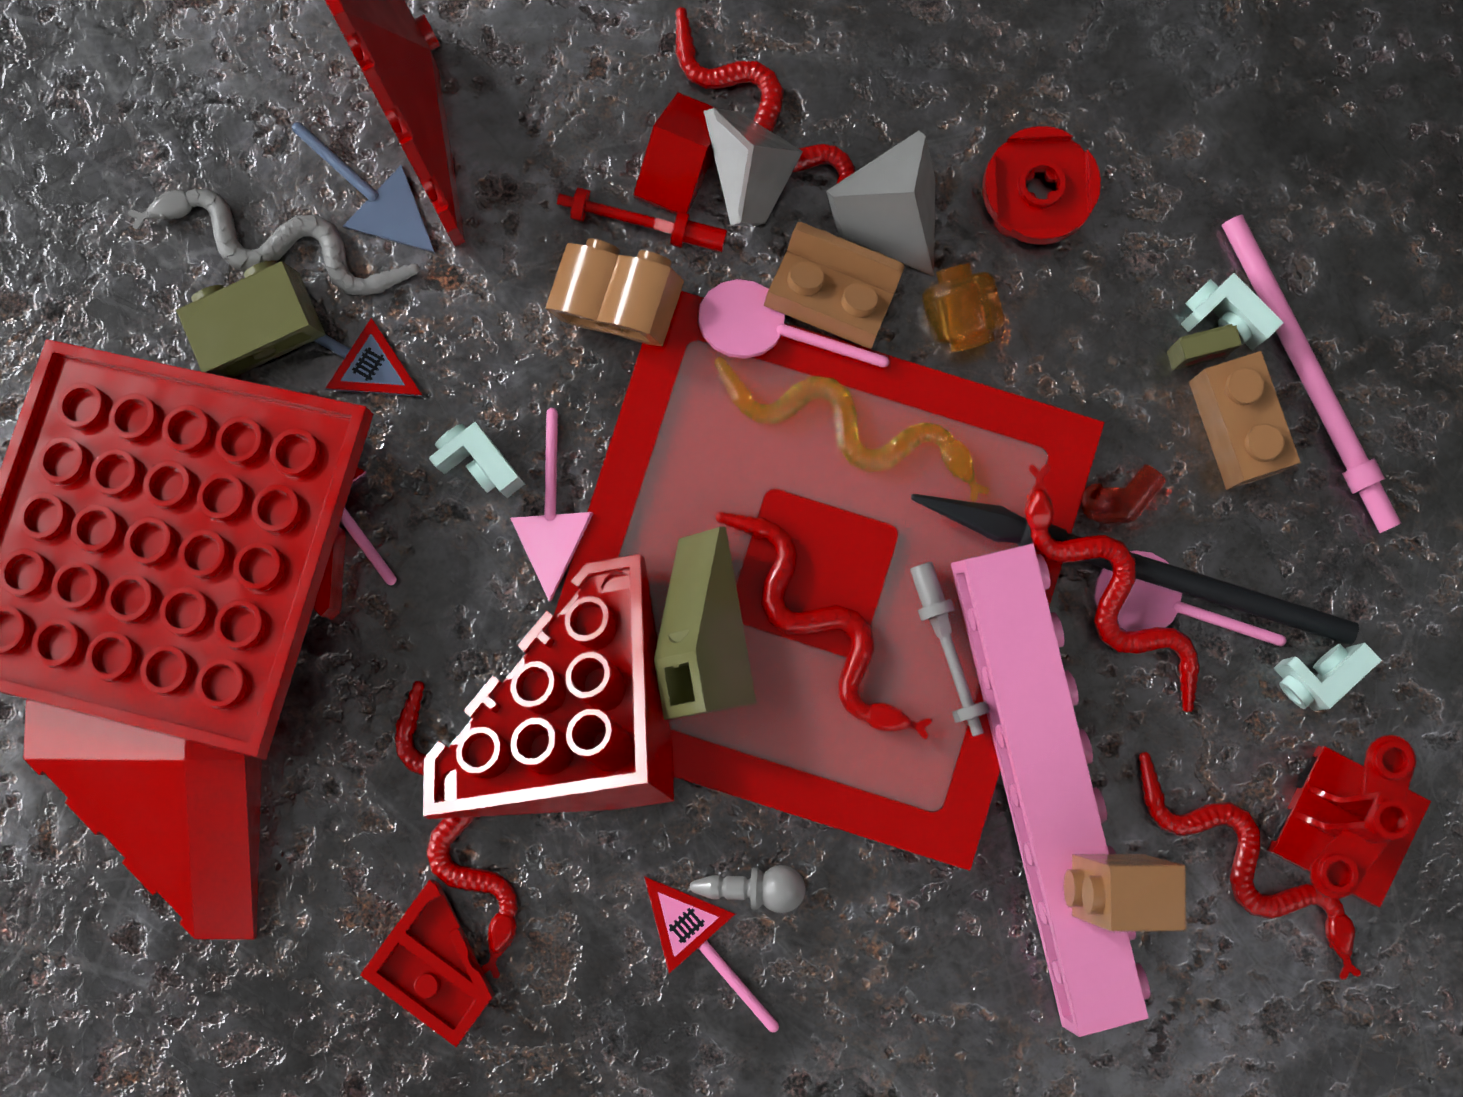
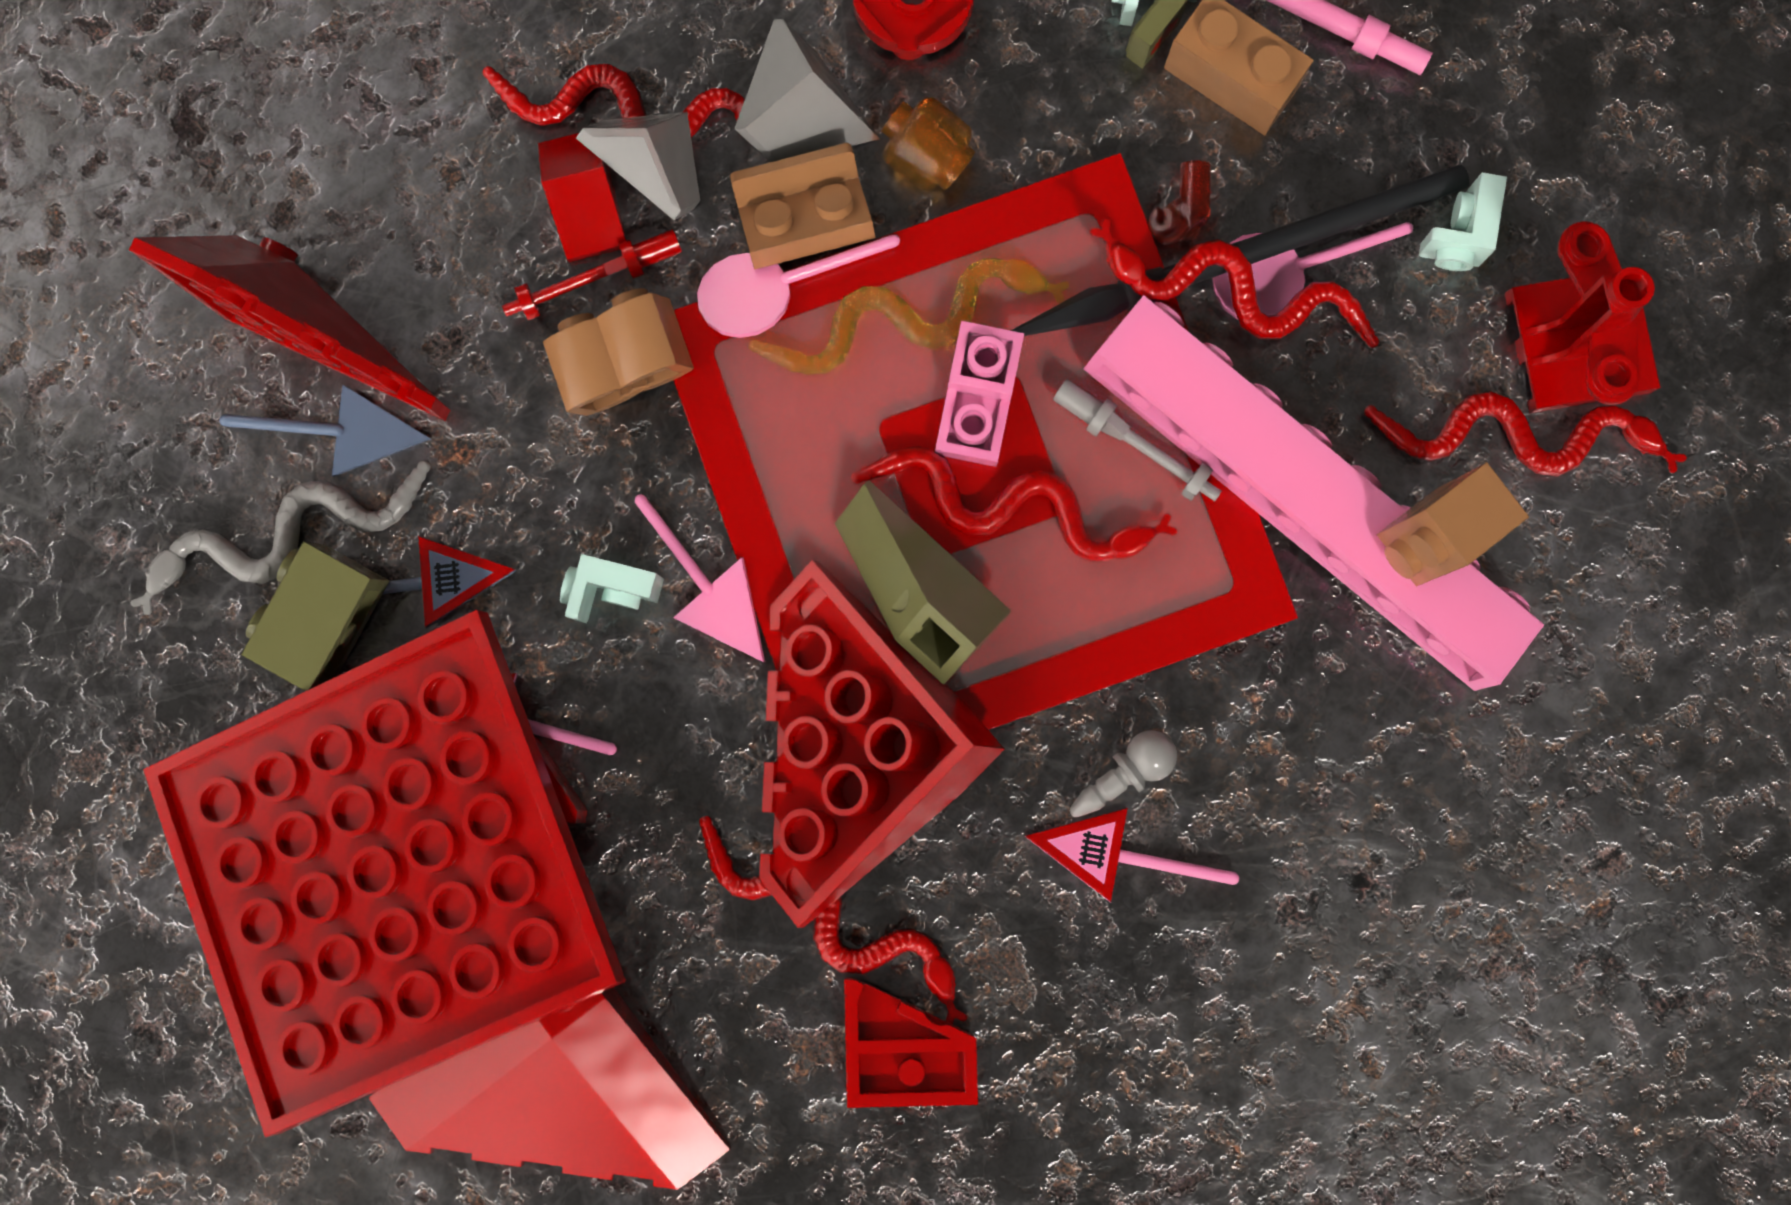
camera: 35 degrees left, 0 degrees up
none -> bright pink slope [935,321,1024,467]

